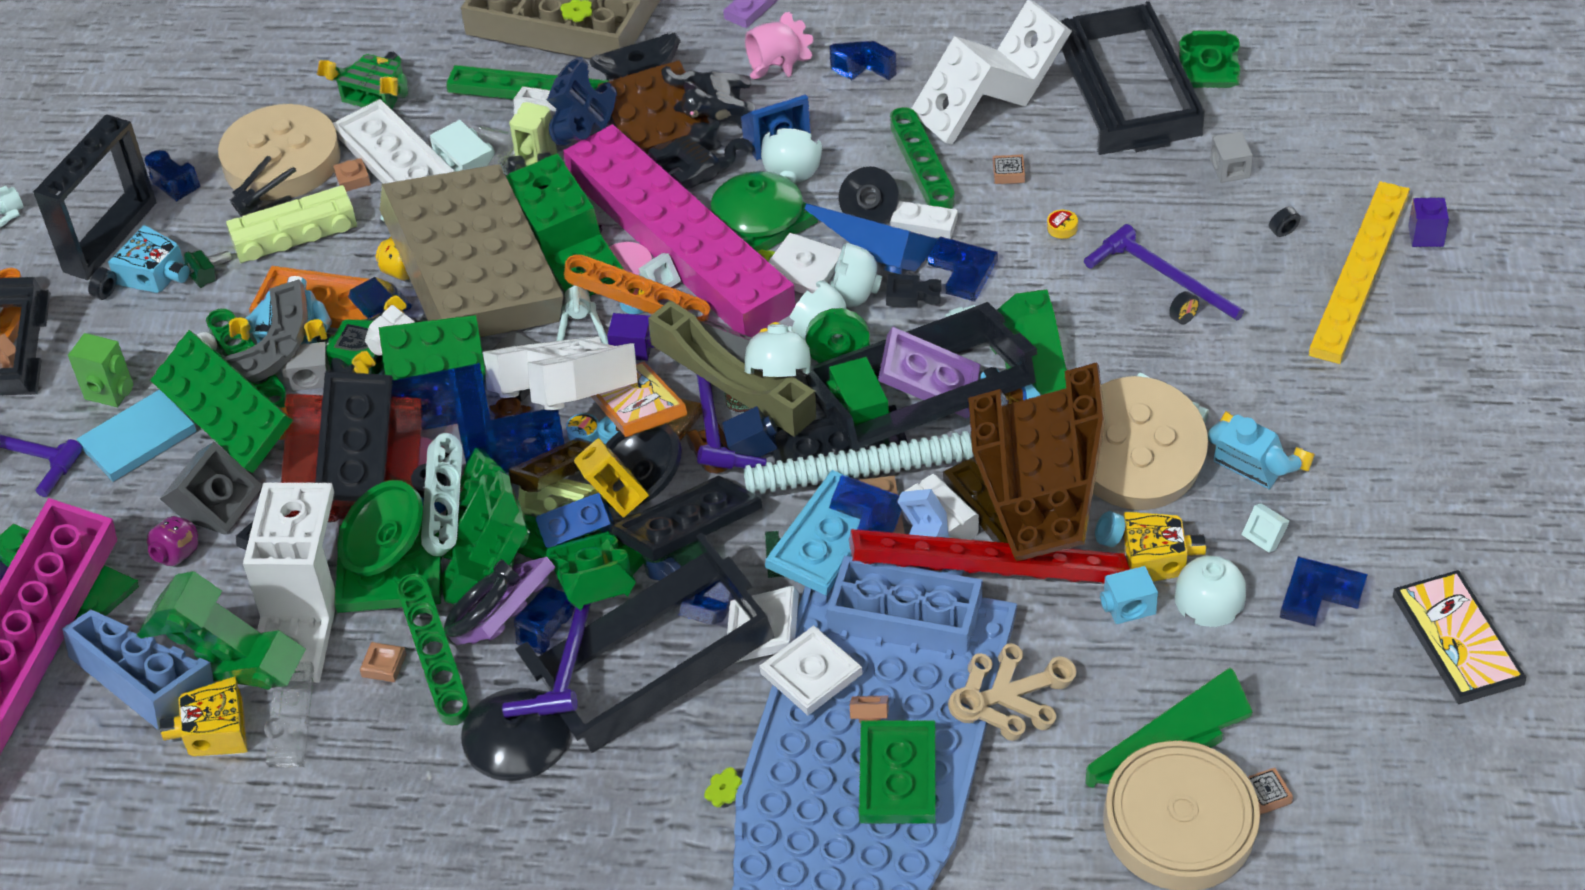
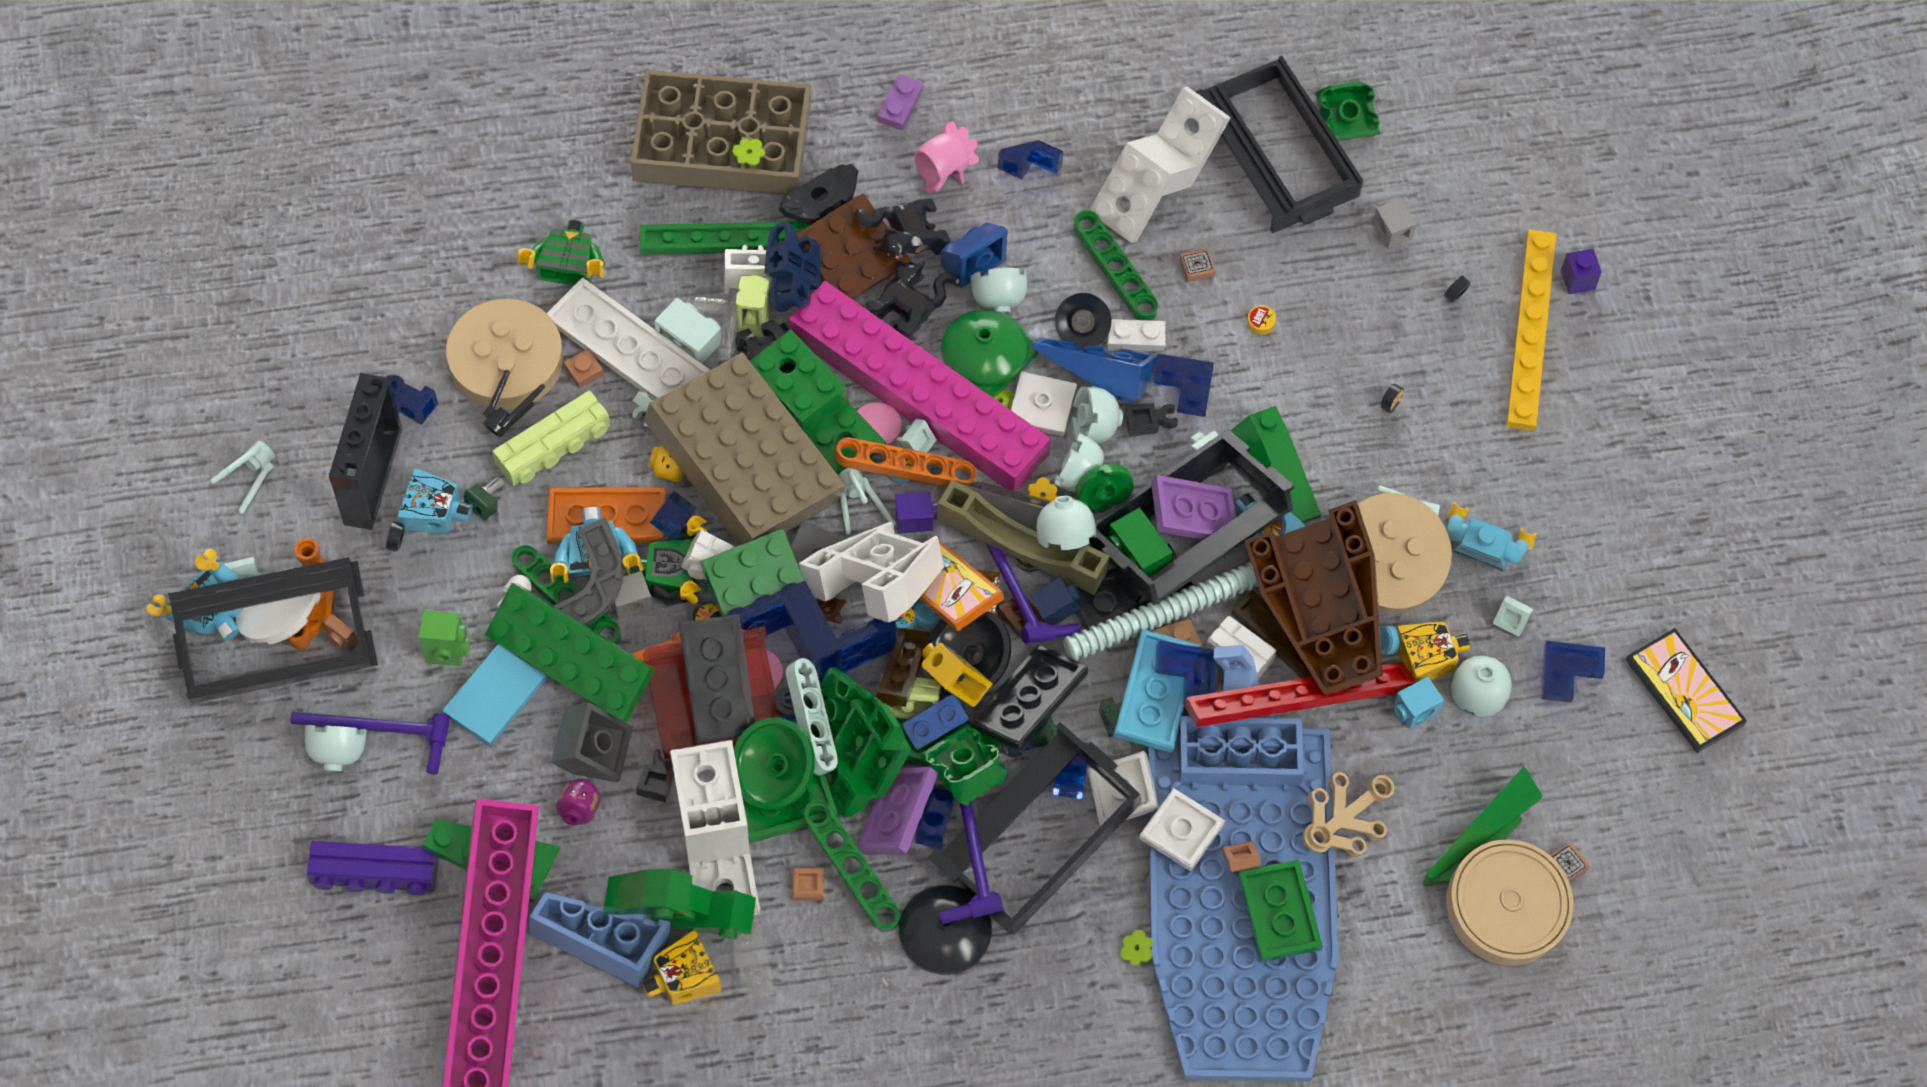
camera: 20 degrees left, 15 degrees up
black piece [444,559,521,637] -> none
dark purple bar [1084,224,1244,321] -> none

